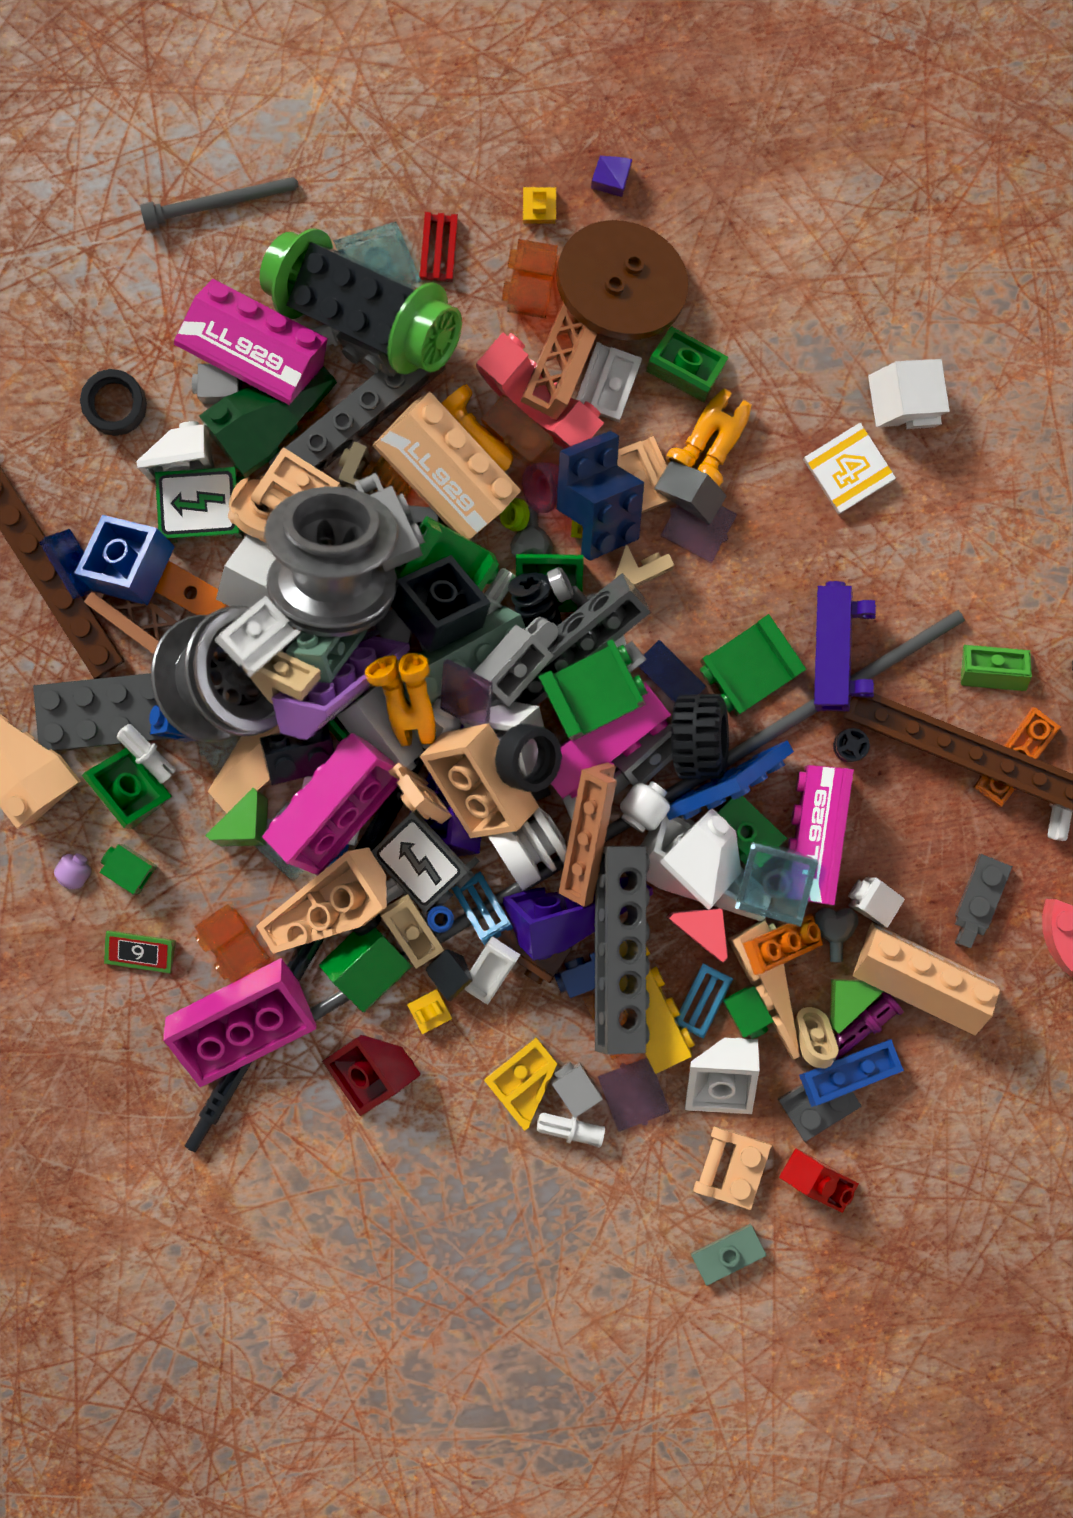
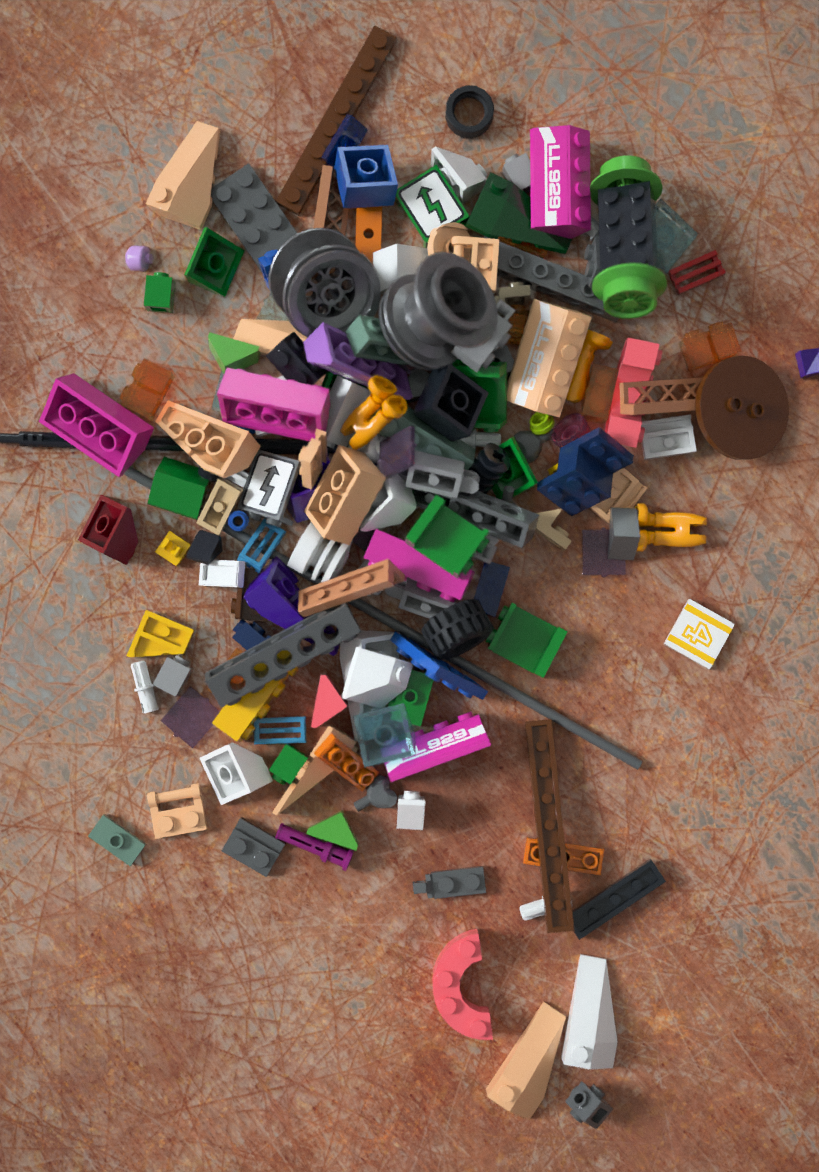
camera: 60 degrees right, 0 degrees up
slope [104,930,176,973] -> none
white axle [117,724,176,784] -> none
dark grey piece [140,177,298,230] -> none
white plate [215,596,300,677] -> none
tan slope [242,651,320,704] -> none
black tyre [495,724,562,792] -> none
yellow tile [523,187,556,224] -> none
light grey tile [547,567,574,603] -> none
white head [620,781,670,833] -> none
green slope [646,326,729,402] -> none
red slope [779,1148,859,1213] -> none
tan plate [794,1007,838,1068] -> none
blue plate [799,1039,904,1107] -> none
dark purple brick [814,581,876,711] -> none
black wheel [833,728,870,763] -> none
light nougat slope [853,922,1000,1035] -> none
white plate [868,359,950,429] -> none
bright green slope [961,645,1032,691] -> none

